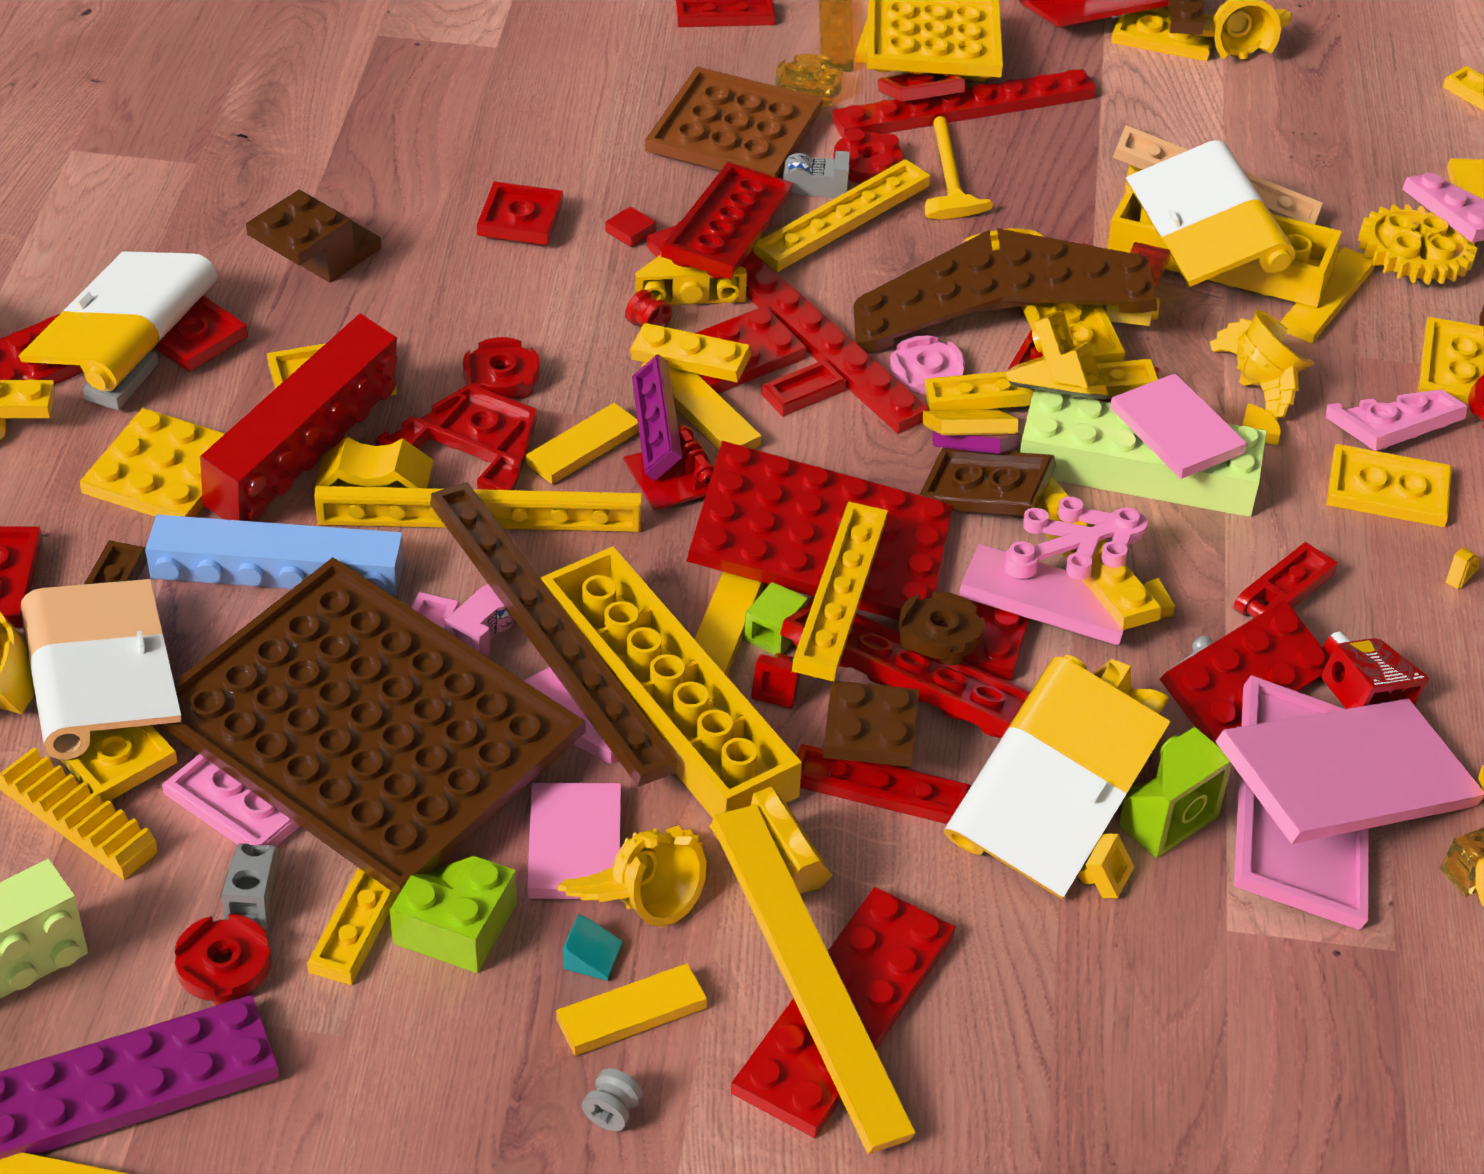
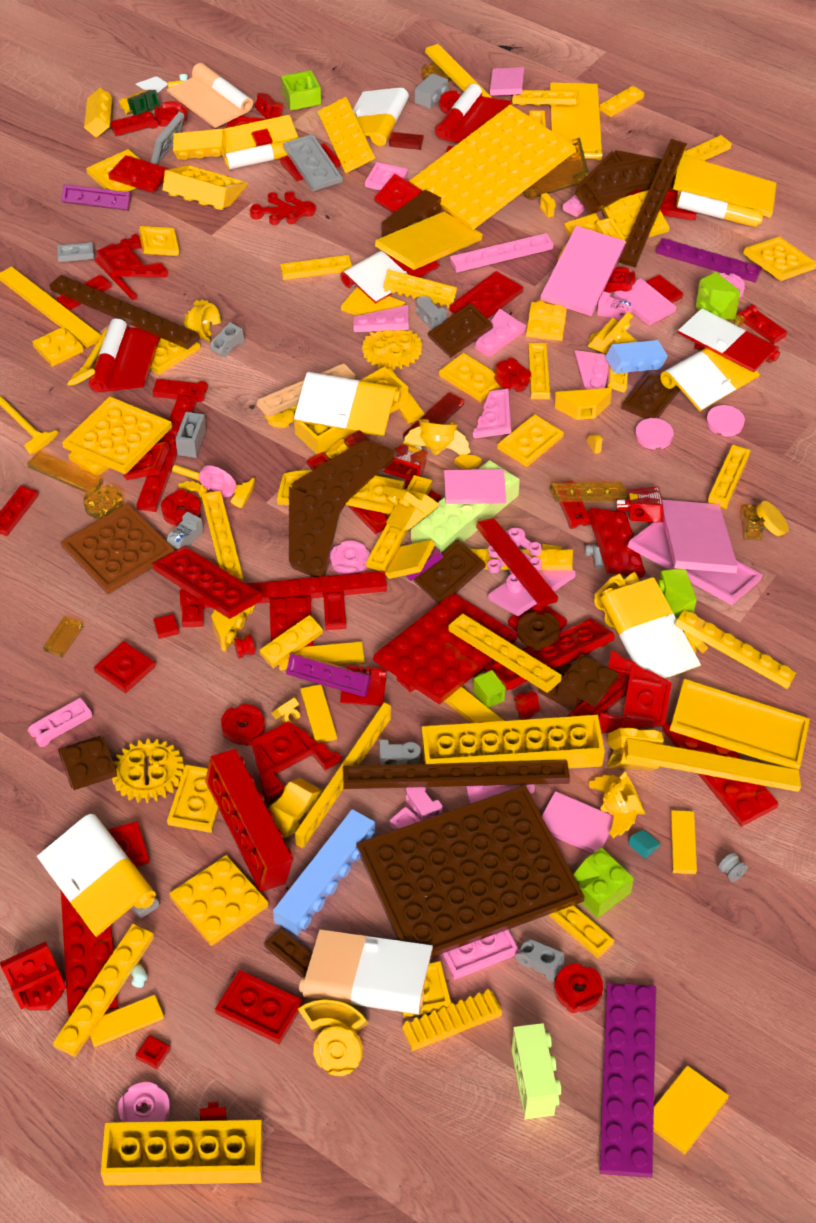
camera: 60 degrees left, 5 degrees up
none -> bright pink plate [28,698,93,747]
none -> clear yellow tile [43,617,83,658]
none -> yellow gear [112,739,184,803]
none -> red plate [152,379,208,402]
none -> light grey brick [176,412,206,458]
none -> yellow piece [178,481,207,498]
none -> bright pink tile [199,466,237,497]
none -> light grey leg [210,322,245,357]
none -> yellow tile [271,697,300,723]
none -> light grey leg [379,740,421,765]
none -> red torso [384,444,427,481]
none -> clear red tile [403,392,464,439]
none -> red tile [476,518,558,607]
none -> clear yellow tile [549,482,627,502]
none -> red wing [599,651,672,734]
none -> yellow tile [670,679,810,770]
none -> yellow plate [675,609,796,689]

